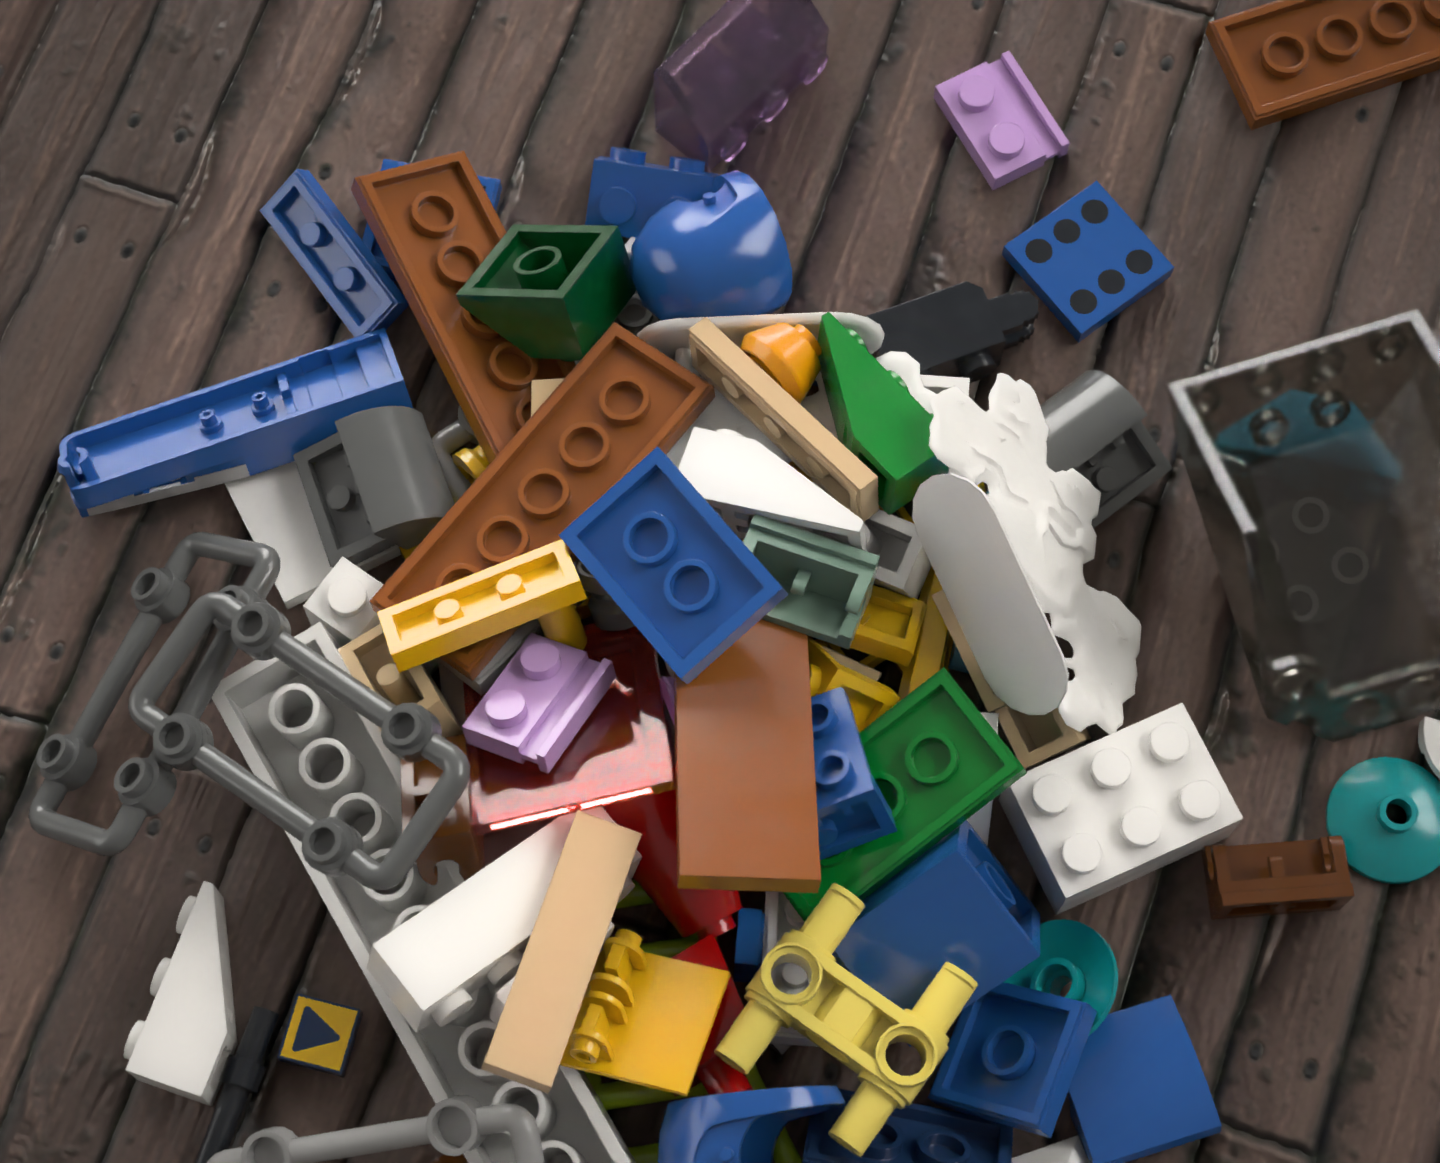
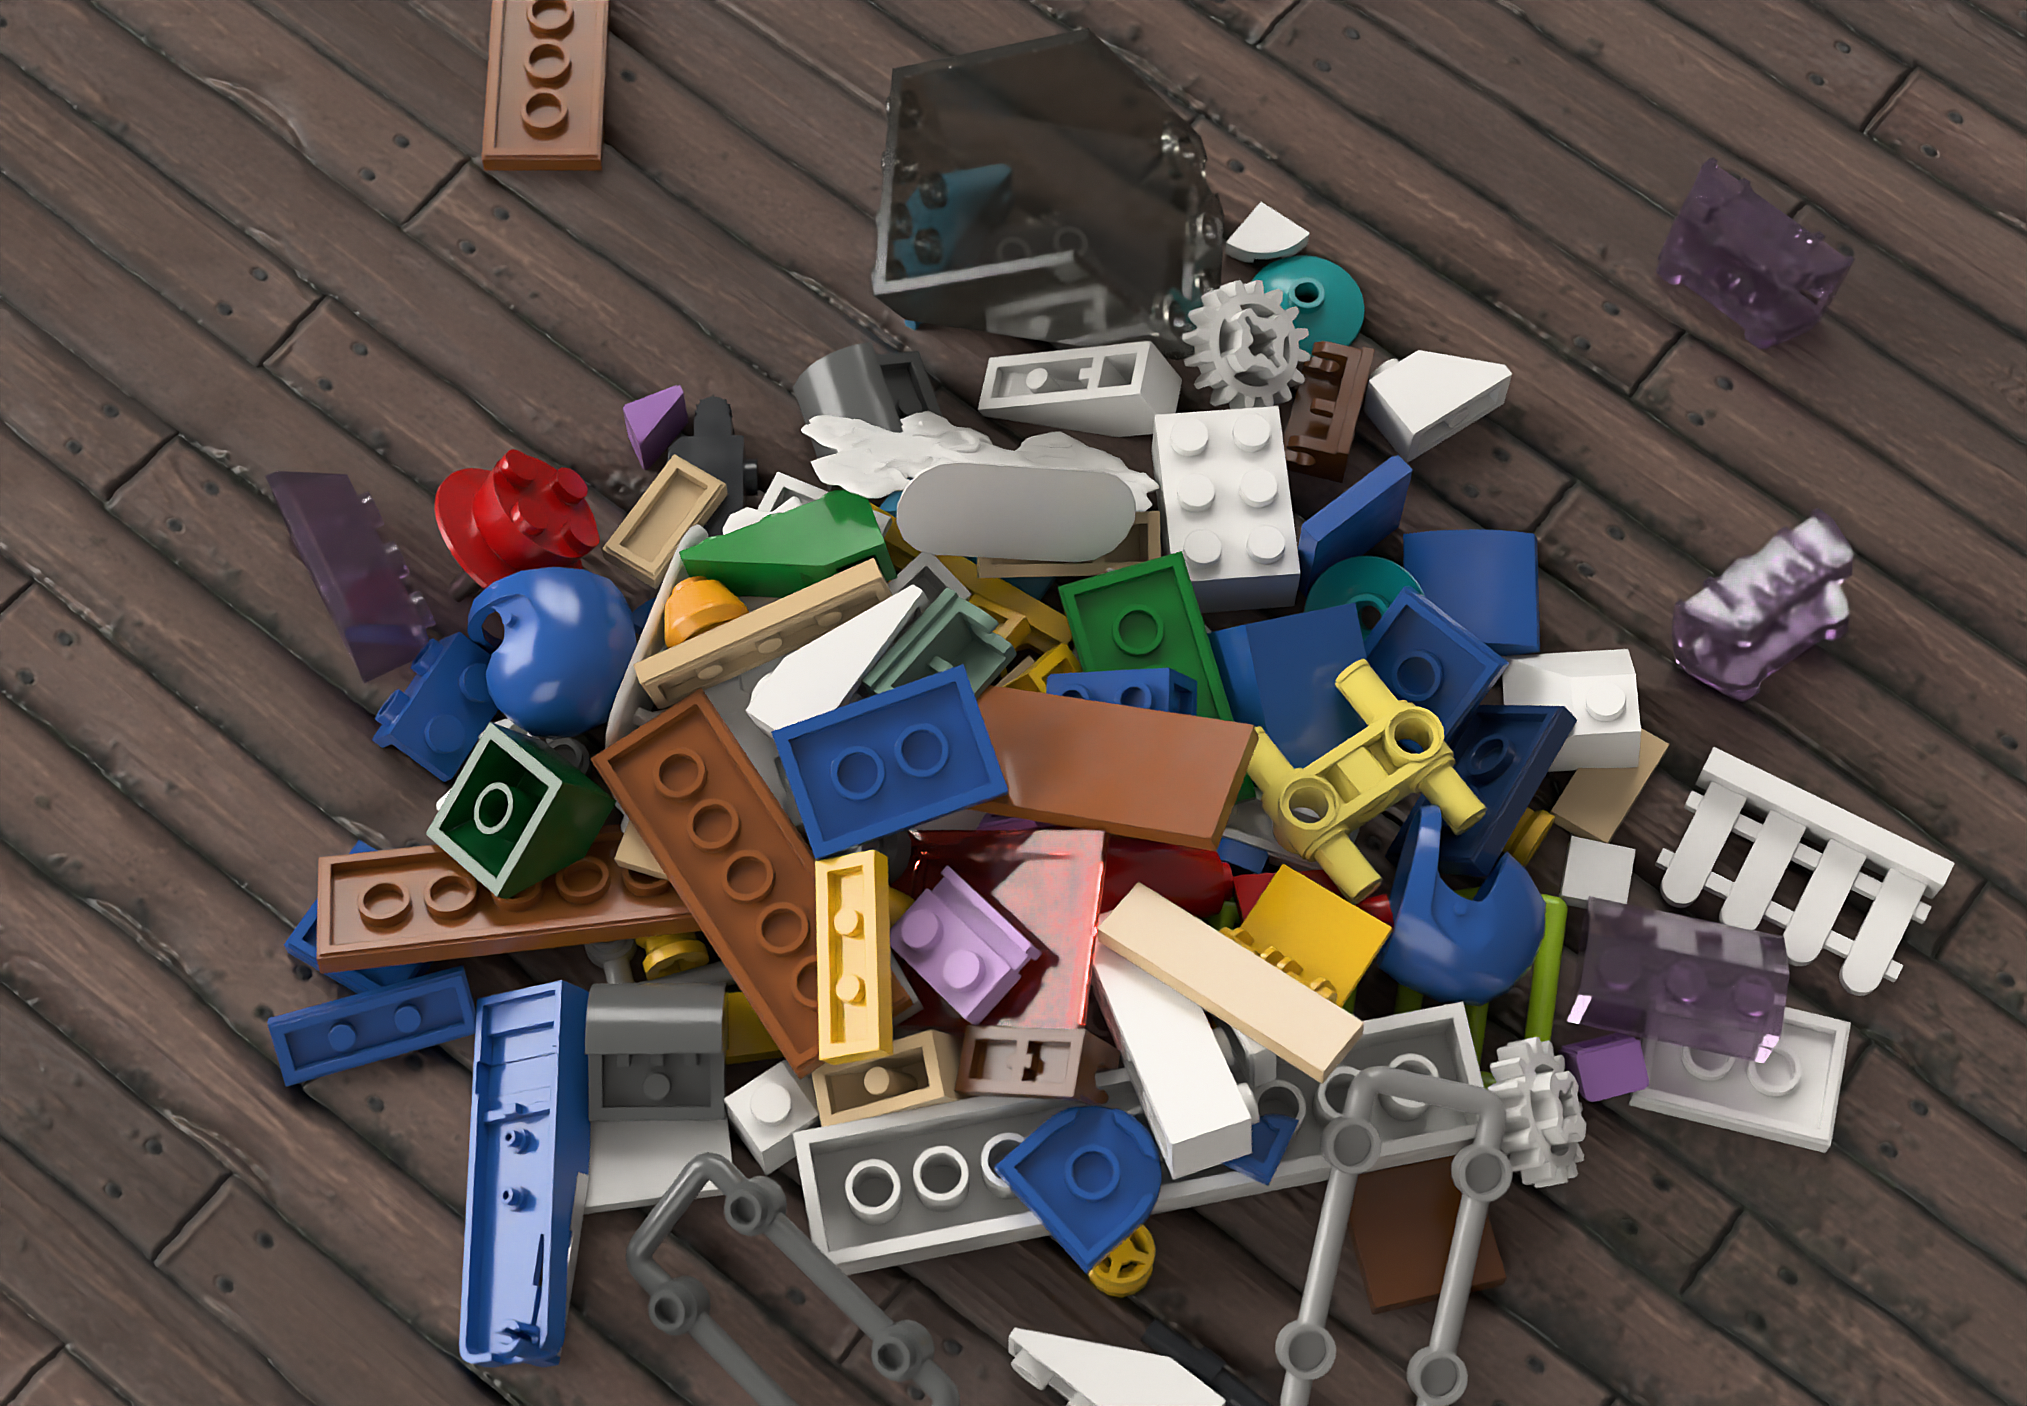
camera: 70 degrees left, 5 degrees down
dark grey bar [128,592,471,890] -> none
tile [277,993,363,1078] -> none
lavender plate [933,50,1070,190] -> none
blue tile [1002,180,1174,343] -> none
none -> red piece [435,449,600,603]
none -> tan tile [602,454,728,589]
none -> medium lavender slope [622,385,688,470]
none -> white slope [978,341,1182,437]
none -> blue tile [994,1106,1162,1274]
none -> yellow wheel [1088,1224,1155,1297]
none -> white gear [1182,280,1311,409]
none -> blue tile [1221,1114,1299,1186]
none -> blue tile [1298,455,1413,598]
none -> white slope [1363,350,1512,463]

